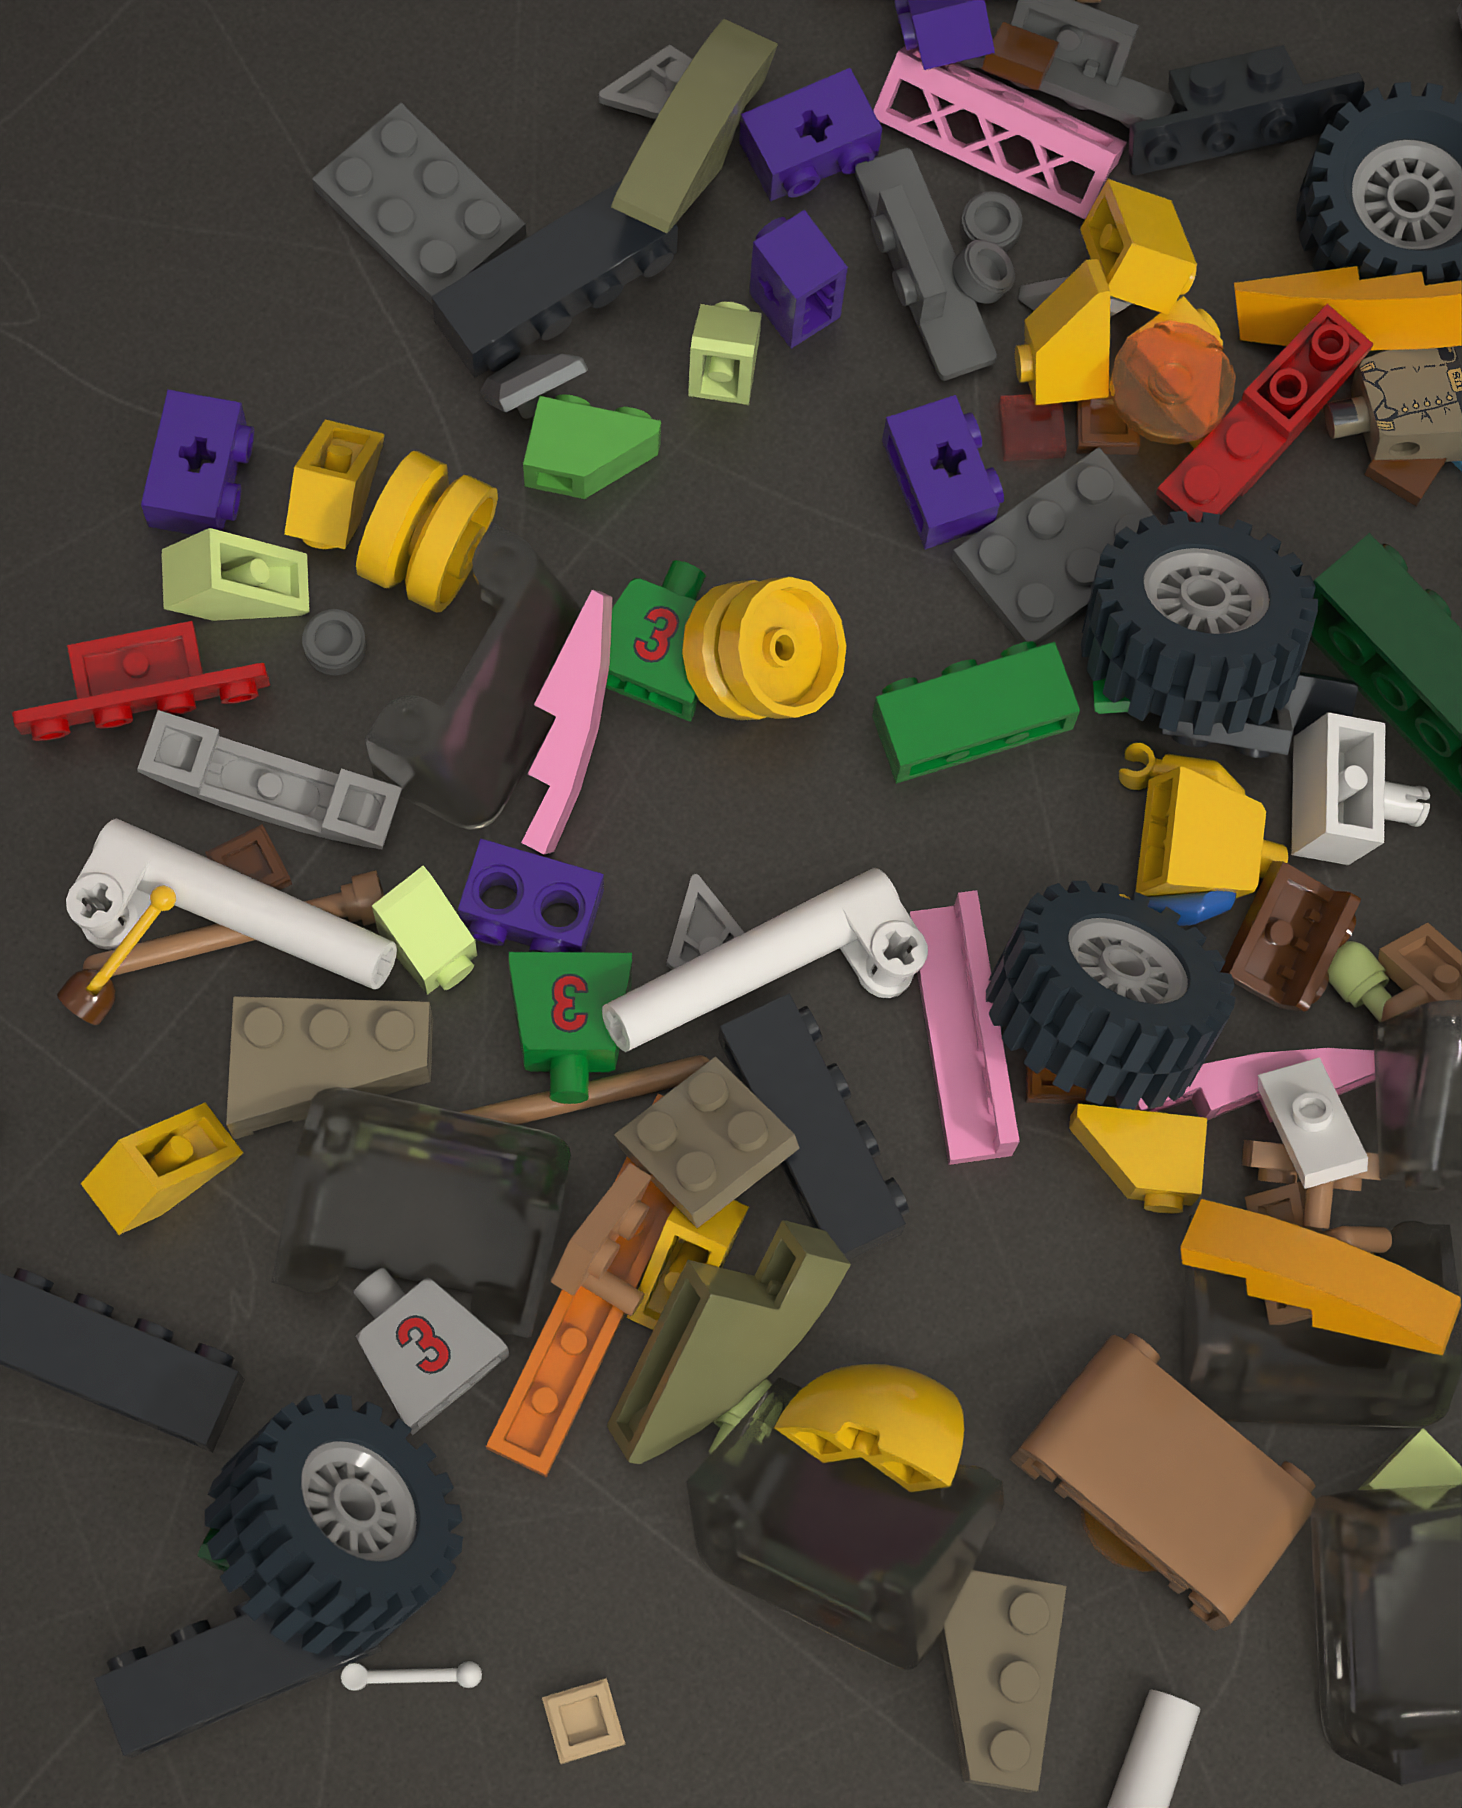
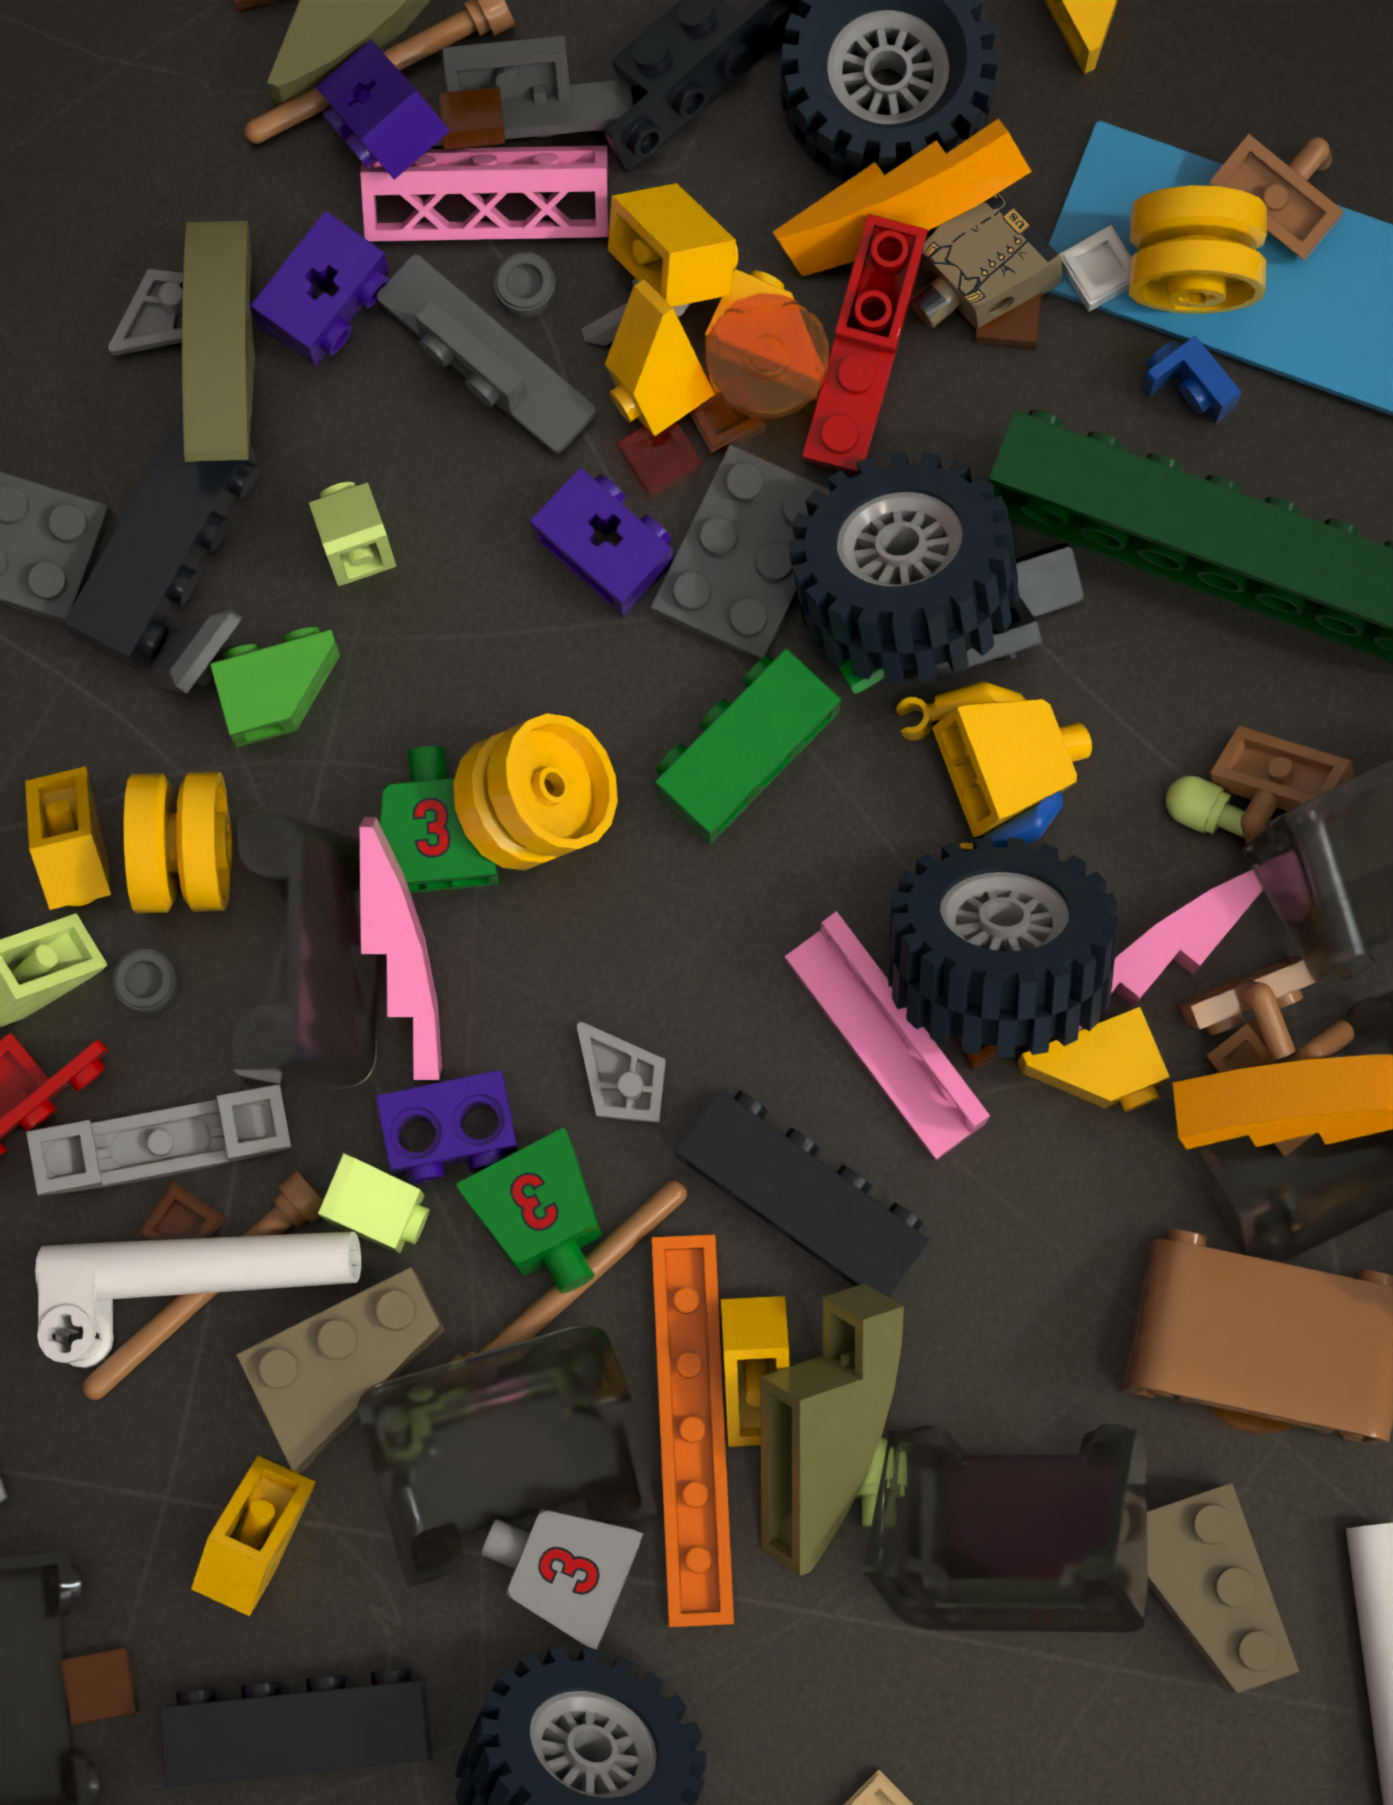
camera: 20 degrees left, 5 degrees up
hinge [57,885,176,1025] -> none
medium nougat plate [551,1163,652,1316] -> none
white axle [602,868,928,1052] -> none
dark tan plate [614,1056,800,1228] -> none
dark purple brick [749,210,848,349] -> none
yellow brick [774,1364,964,1492] -> none
dark grey tile [953,240,1015,304] -> none
reddish brown bracket [1220,861,1361,1012] -> none
white plate [1258,1057,1368,1189] -> none
white brick [1291,712,1430,865] -> none

